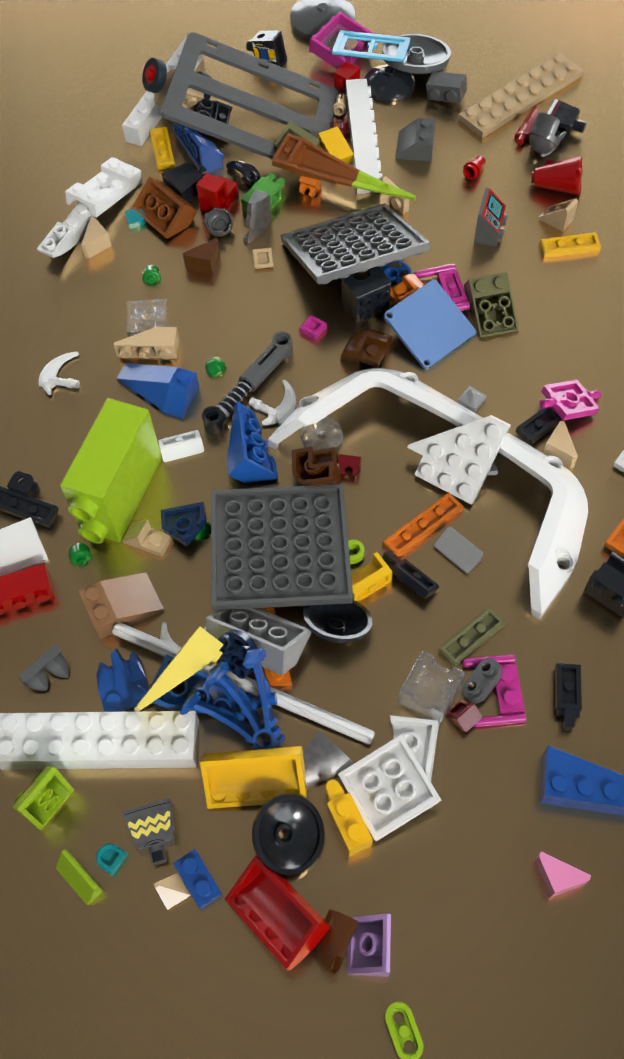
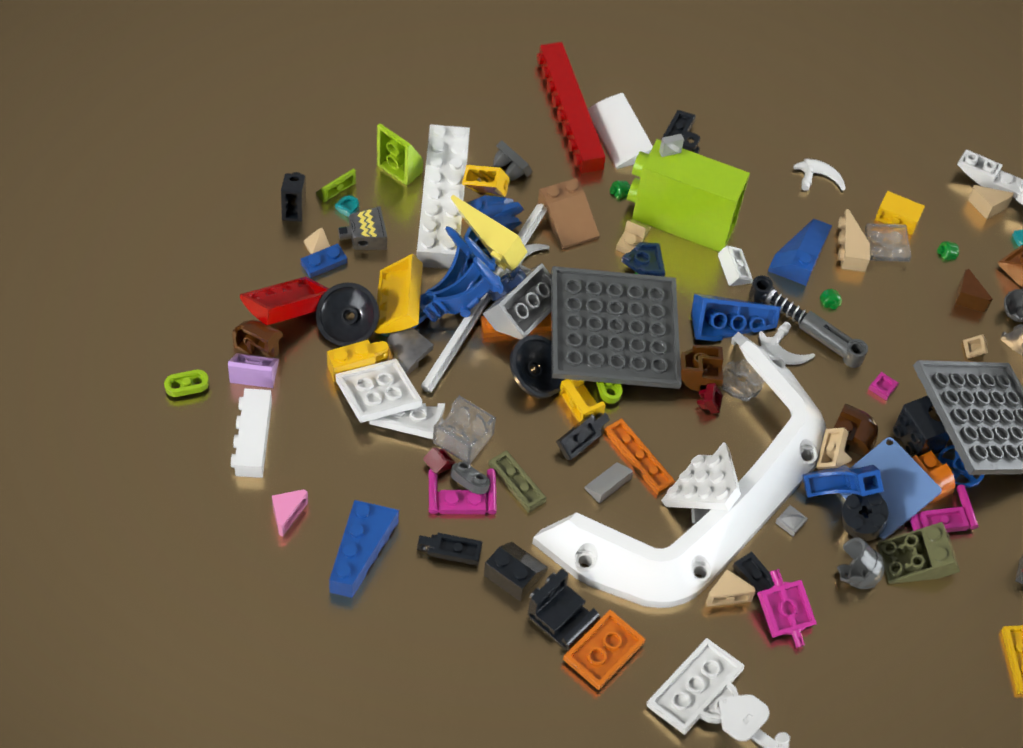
camera: 85 degrees right, 5 degrees down
none -> white brick [231,388,272,478]
none -> black torso [281,172,306,222]
none -> yellow torso [462,165,510,197]
none -> black slope [484,542,548,602]
none -> light grey tile [659,134,684,157]
none -> blue arch [803,465,884,497]
none -> tan slope [816,427,852,469]
none -> dark grey helmet [837,538,884,589]
none -> black brick [842,493,889,541]
none -> yellow panel [875,191,925,235]

